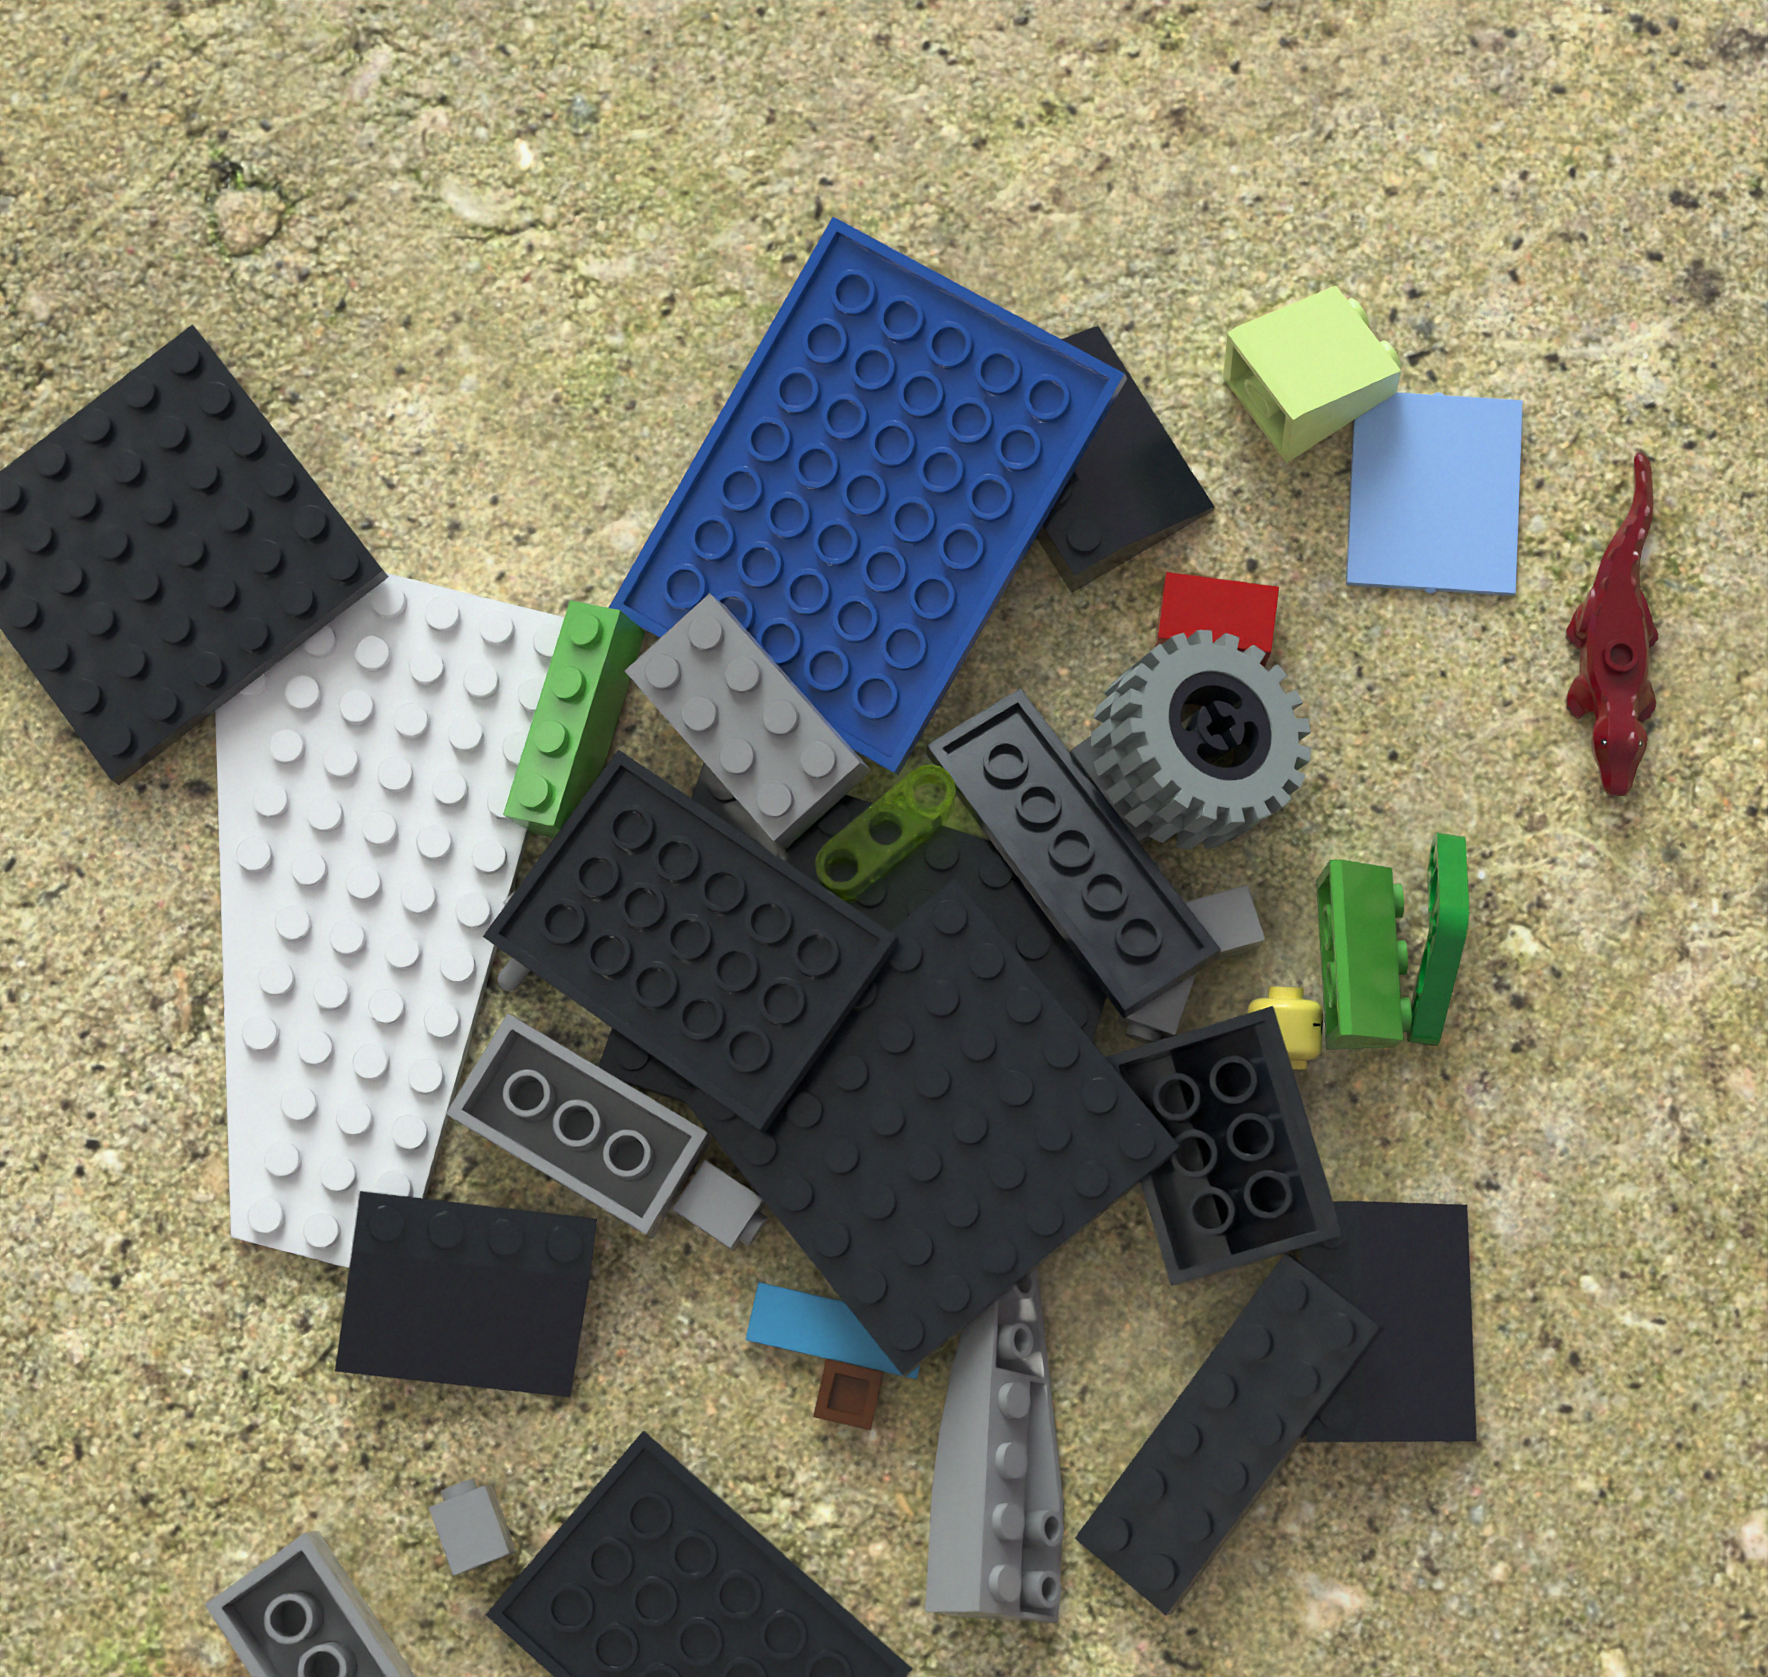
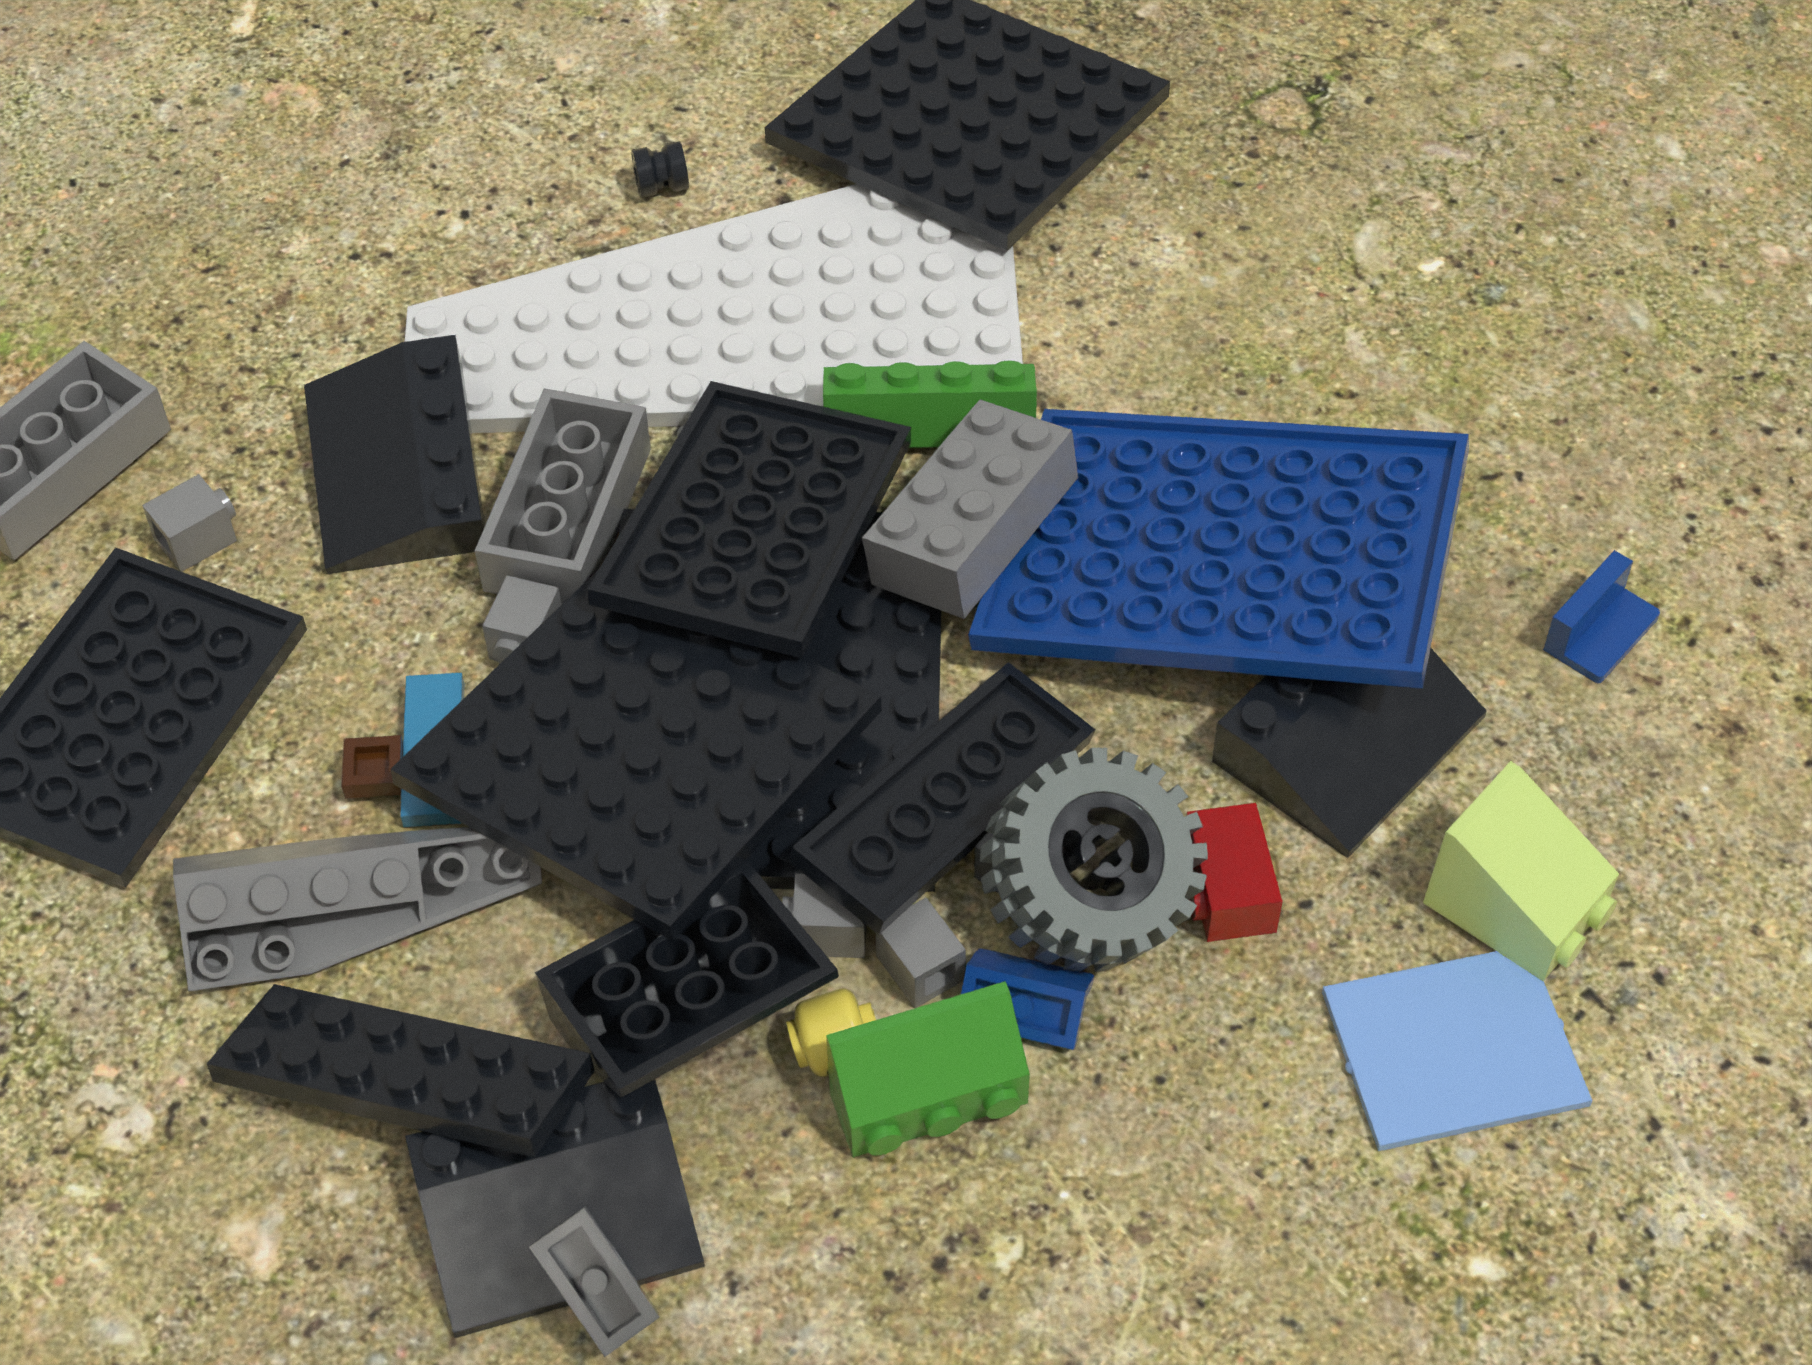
camera: 70 degrees right, 25 degrees down
clear neon green beam [815,764,956,900] -> none
green beam [1407,832,1469,1046] -> none
dark red animal [1565,453,1659,796] -> none
none -> dark grey brick [529,1206,660,1357]
none -> black wheel [631,141,689,198]
none -> blue panel [961,948,1094,1050]
none -> blue panel [1543,550,1660,683]

